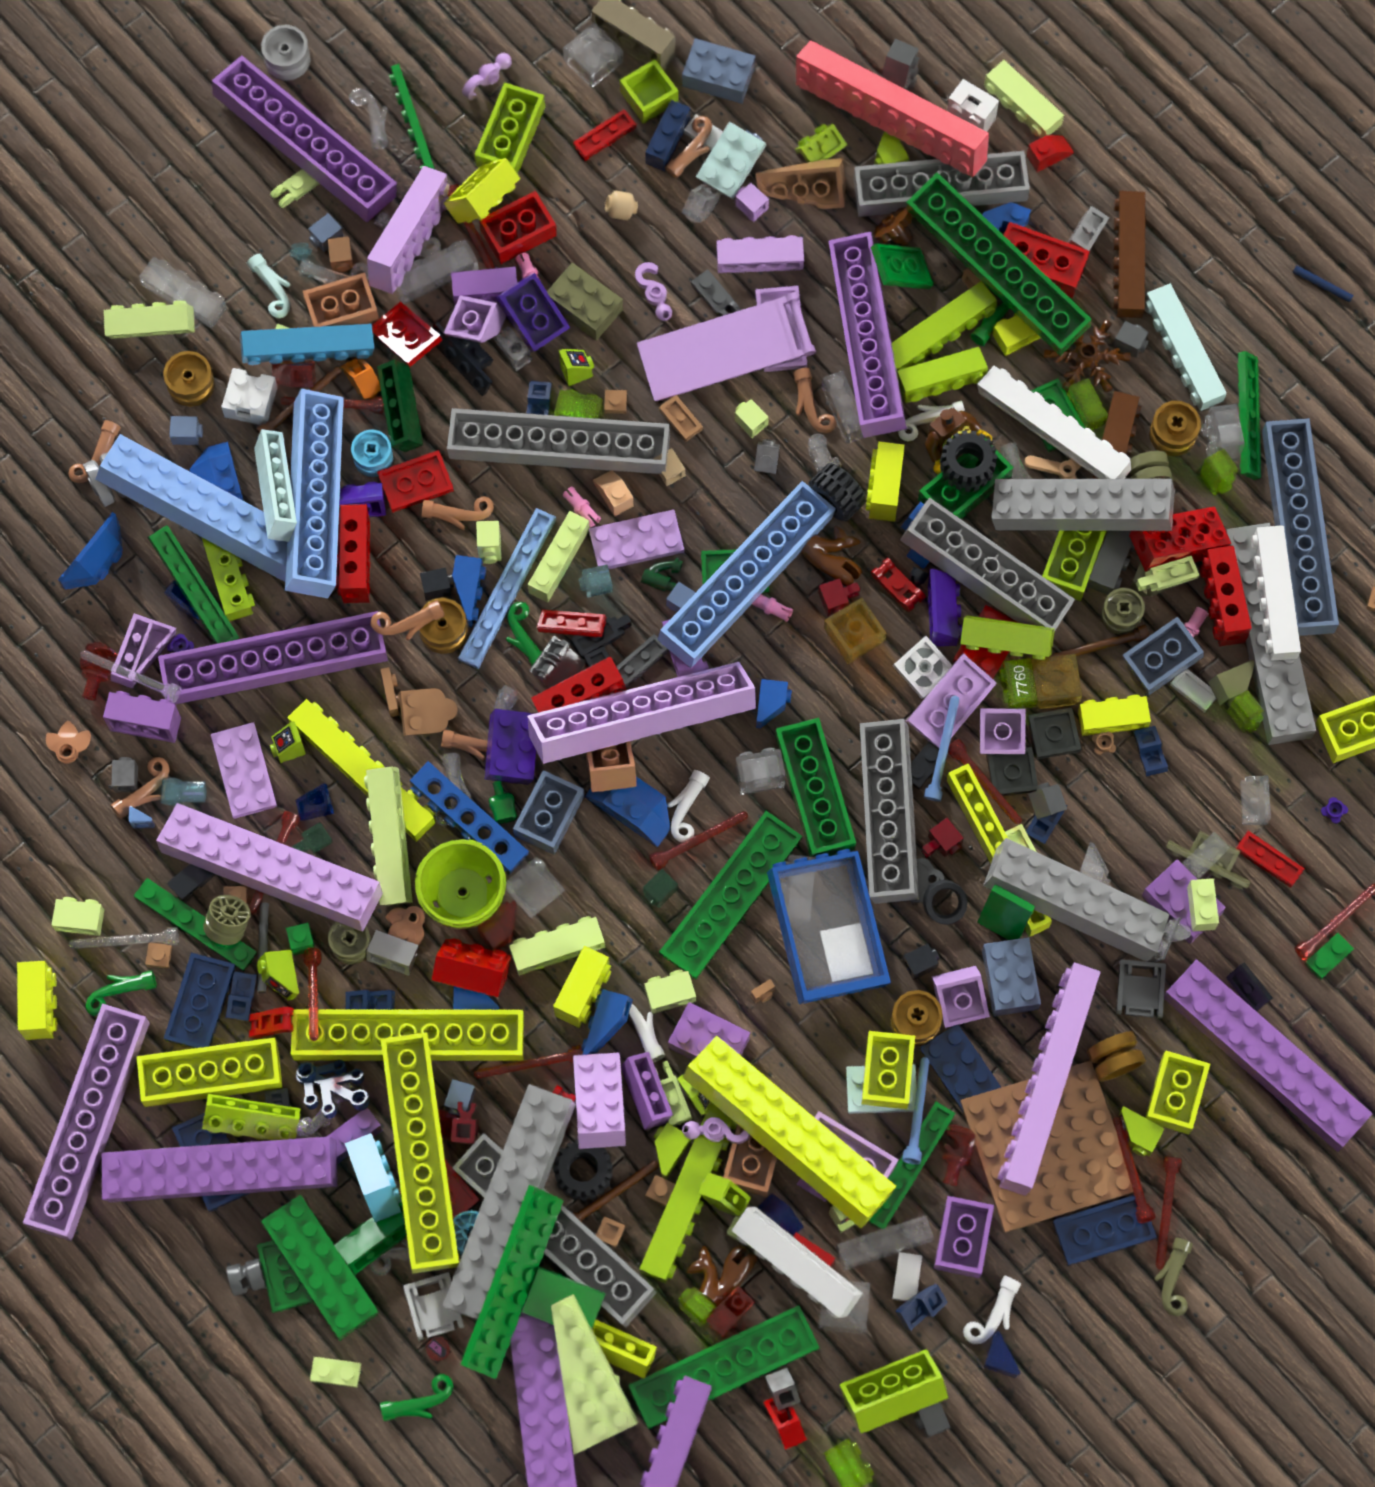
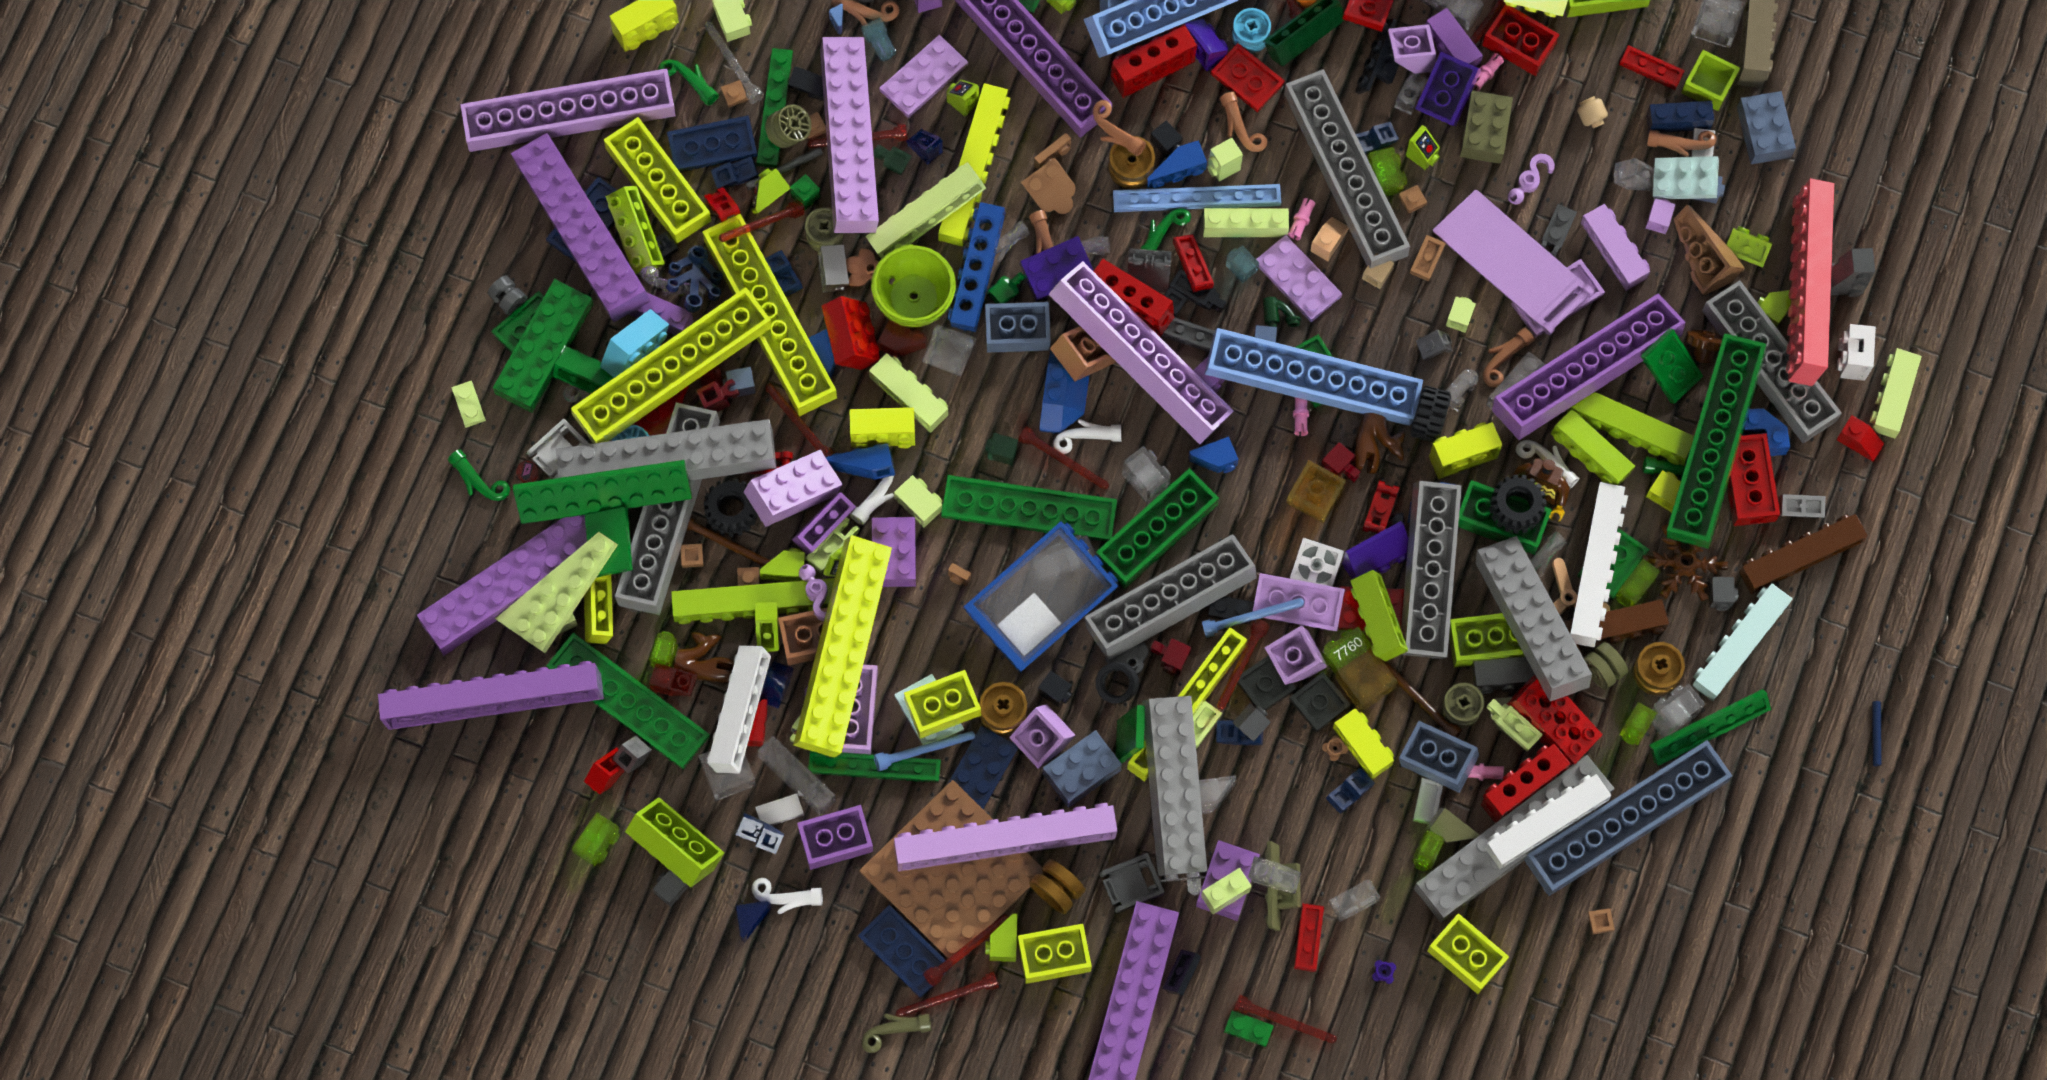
camera: 60 degrees right, 0 degrees up
clear red piece [942,1124,976,1187] -> none

